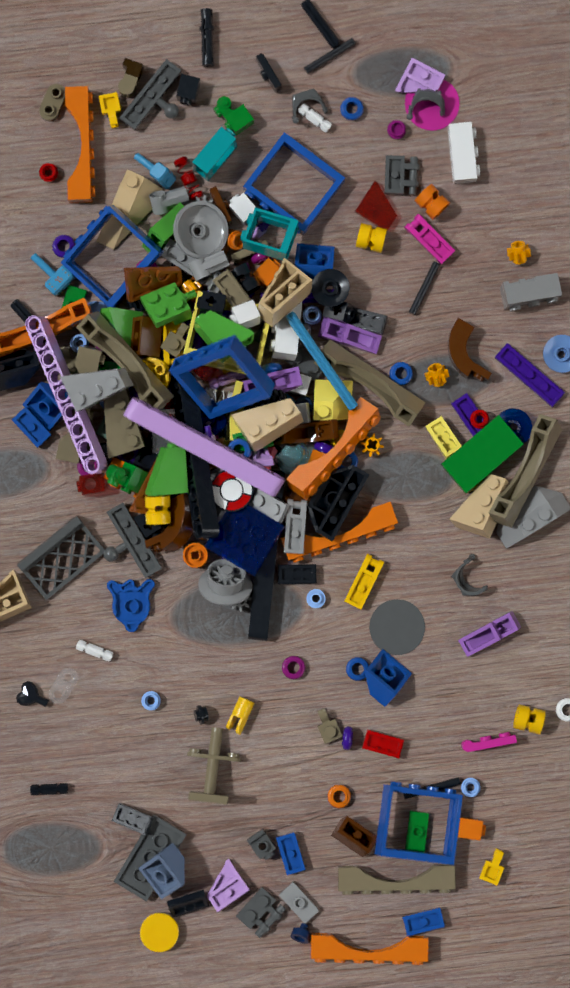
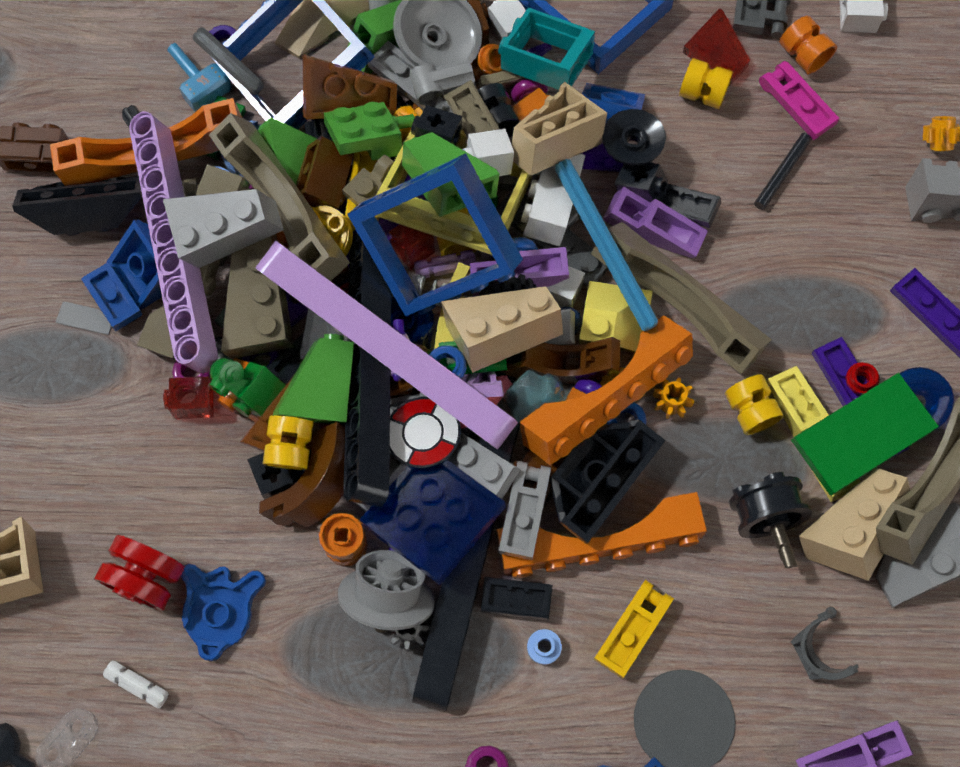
camera: 10 degrees right, 15 degrees down
dark grey fence [17,515,105,600] -> none
dark grey plate [103,503,162,578] -> none
light blue plate [303,306,322,325] -> none
blue piece [389,362,413,385] -> none
light orange gear [425,363,450,387] -> none
reddish brown arch [448,318,492,382] -> none
none -> light grey sticker [56,301,111,334]
none -> red wheel [93,535,185,611]
none -> dark grey axle [193,27,264,95]
none -> yellow wheel [725,374,784,435]
none -> black wheel [729,472,812,568]

